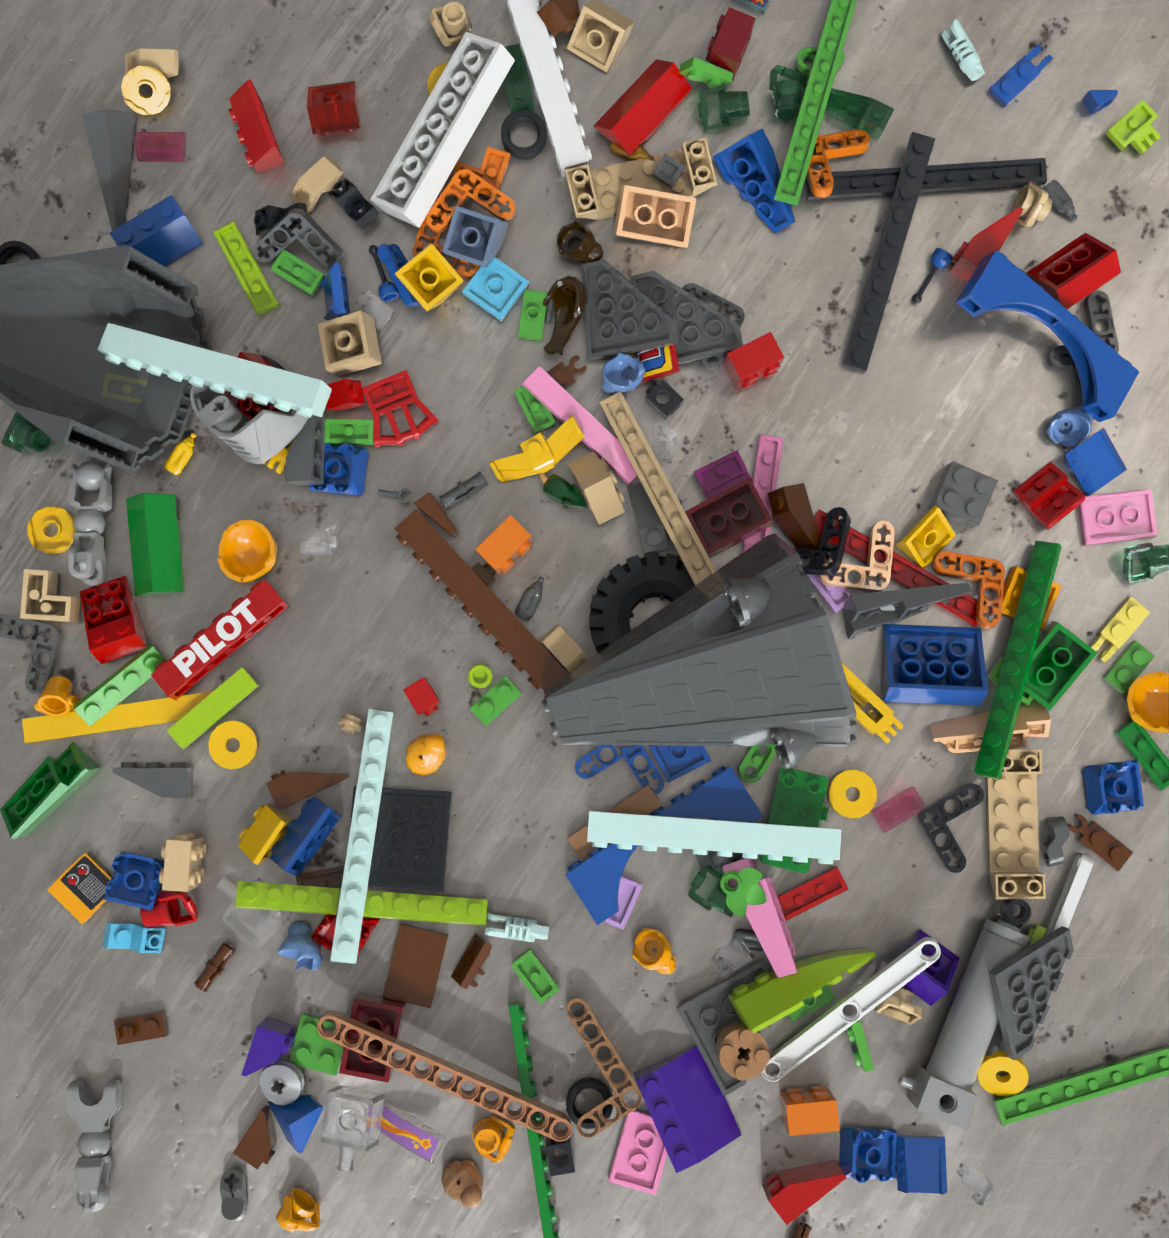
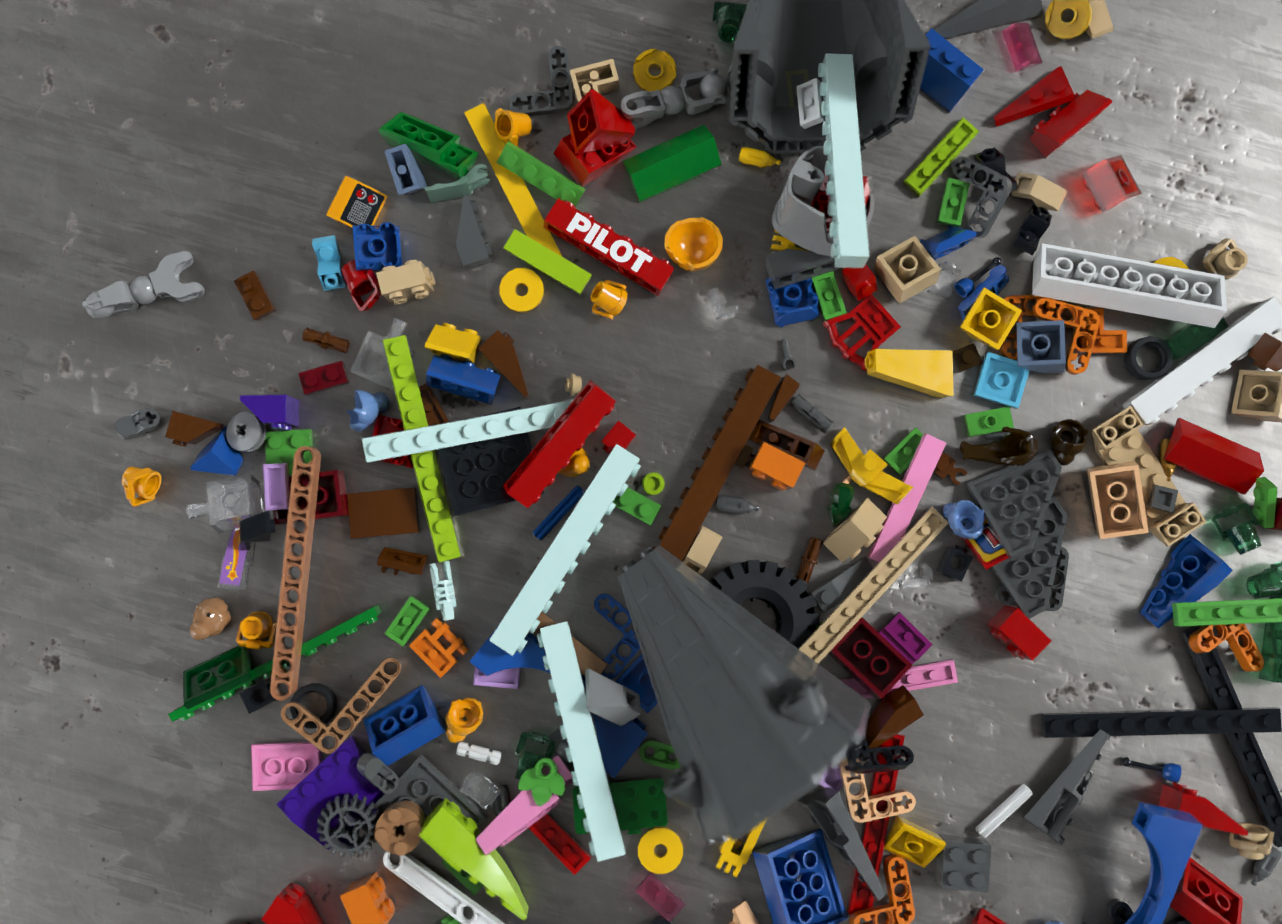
camera: 75 degrees right, 0 degrees up
none -> dark green tile [183,646,252,709]
none -> black slope [240,511,275,551]
none -> lavender tile [263,463,290,511]
none -> dark red plate [298,361,349,395]
none -> dark grey gear [317,793,380,858]
none -> dark grey piece [357,753,399,794]
none -> blue slope [363,685,446,766]
none -> sand blue slope [384,144,427,195]
none -> orange plate [409,618,469,678]
none -> sand green arm [424,164,490,203]
none -> white axle [456,741,502,765]
none -> light aqua brick [489,444,641,656]
none -> red brick [503,379,616,508]
none -> blue axle [533,485,585,540]
none -> red slope [567,89,635,155]
none -> light grey slope [585,668,641,727]
none -> light orange piece [590,280,628,320]
none -> reddish brown slope [749,420,825,471]
none -> reddish brown axle [795,537,823,583]
none -> white plate [797,78,825,129]
none -> yellow slope [865,349,954,398]
none -> dark brown plate [952,343,983,373]
none -> white axle [976,784,1033,838]
none -> red wing [994,66,1075,127]
none -> dark grey wedge [1024,730,1111,845]

